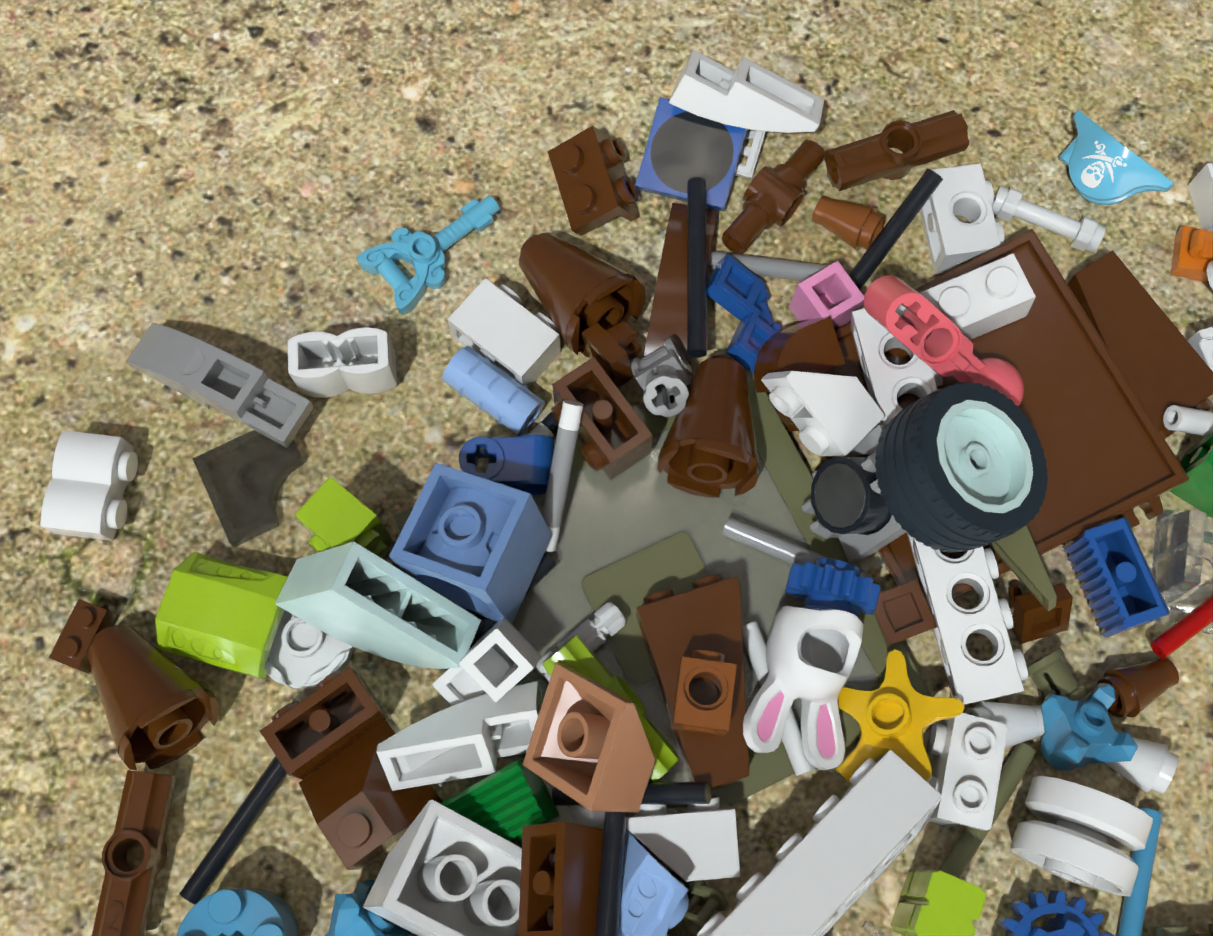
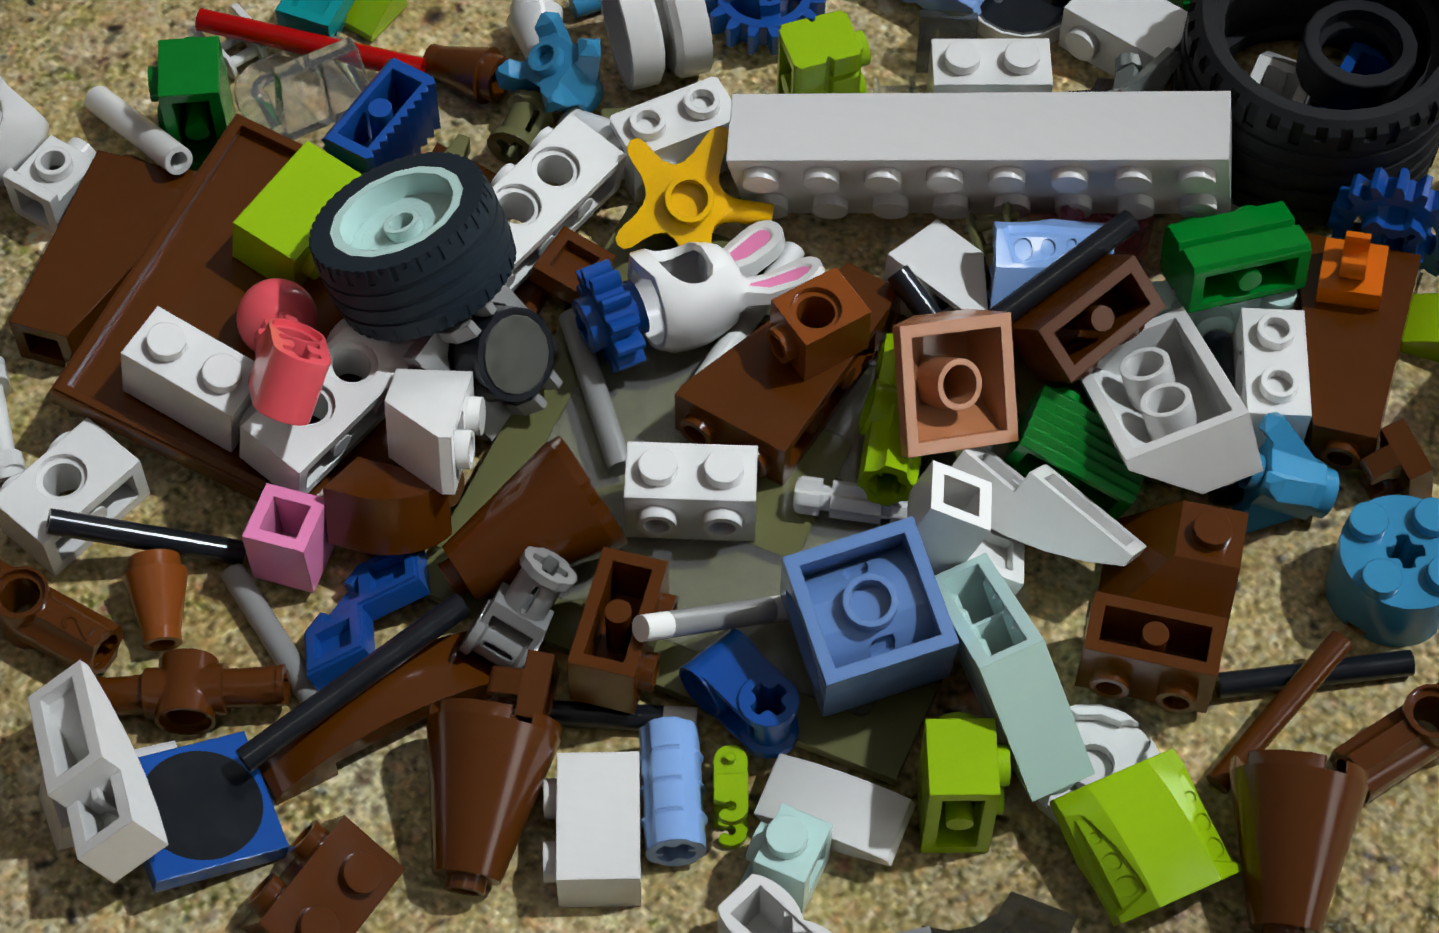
camera: 130 degrees left, 15 degrees down
none -> lime brick [232,140,361,286]
none -> white brick [624,441,758,542]
none -> lime piece [713,744,748,850]
none -> light aqua brick [739,803,833,915]
none -> white slope [754,753,916,866]
none -> reddish brown bar [1206,630,1353,794]

